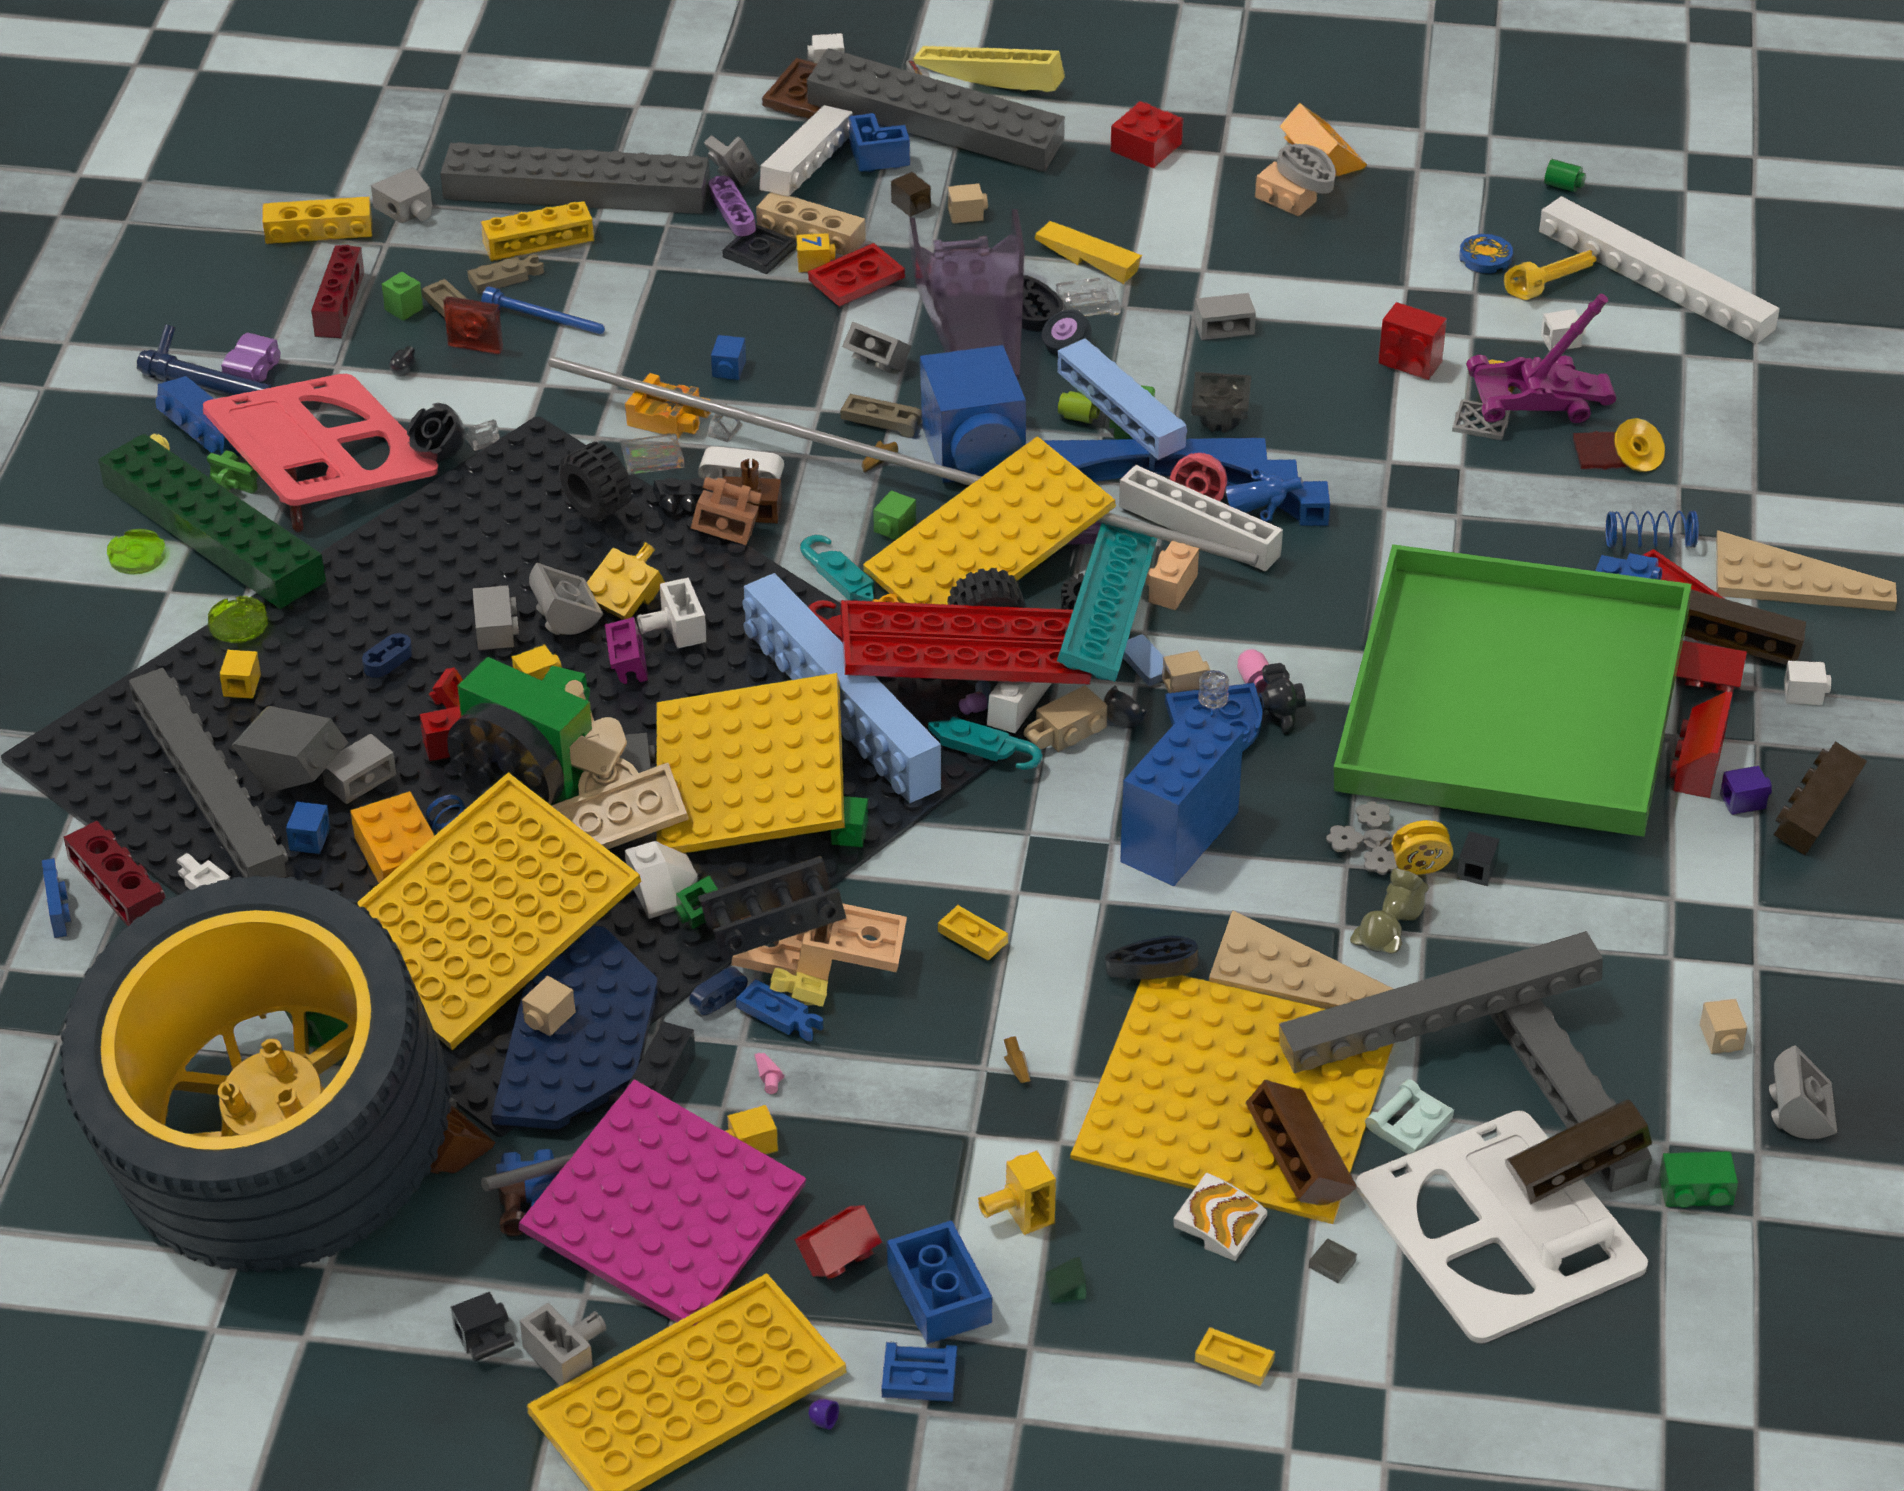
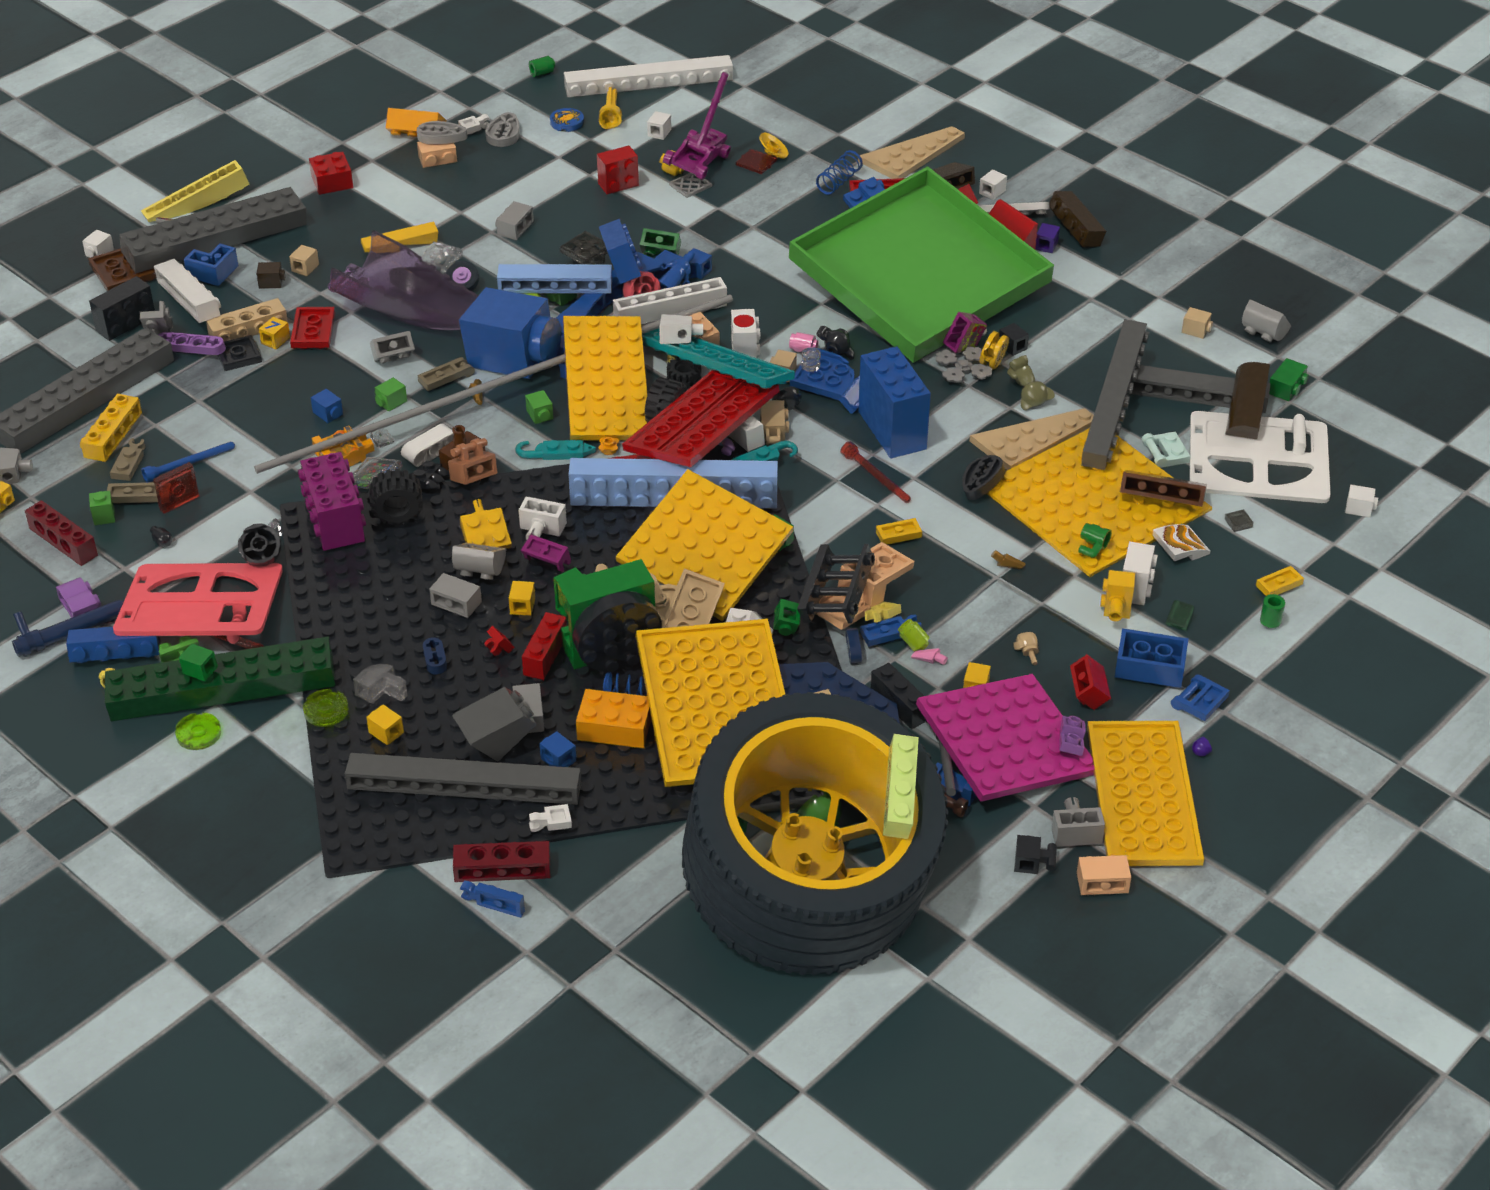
camera: 55 degrees left, 0 degrees up
none -> black brick [89,276,155,341]
none -> green brick [179,644,218,681]
none -> magenta brick [298,452,366,550]
none -> clear brick [353,664,408,704]
none -> bright green brick [375,377,407,411]
none -> white plate [458,114,490,134]
none -> light grey piece [485,112,520,147]
none -> blue brick [599,219,642,284]
none -> green brick [640,228,681,257]
none -> white torso [660,314,703,344]
none -> white brick [731,309,760,358]
none -> clear red piece [840,441,911,503]
none -> yellowish green brick [883,734,919,839]
none -> lime brick [898,619,930,651]
none -> magenta torso [943,312,987,353]
none -> white plate [979,202,1050,215]
none -> tan piece [1013,632,1039,665]
none -> medium lavender slope [1059,716,1086,756]
none -> light nougat brick [1077,855,1131,895]
none -> green piece [1078,523,1112,558]
none -> white brick [1123,541,1158,605]
none -> green brick [1260,594,1286,628]
none -> white brick [1345,485,1378,517]

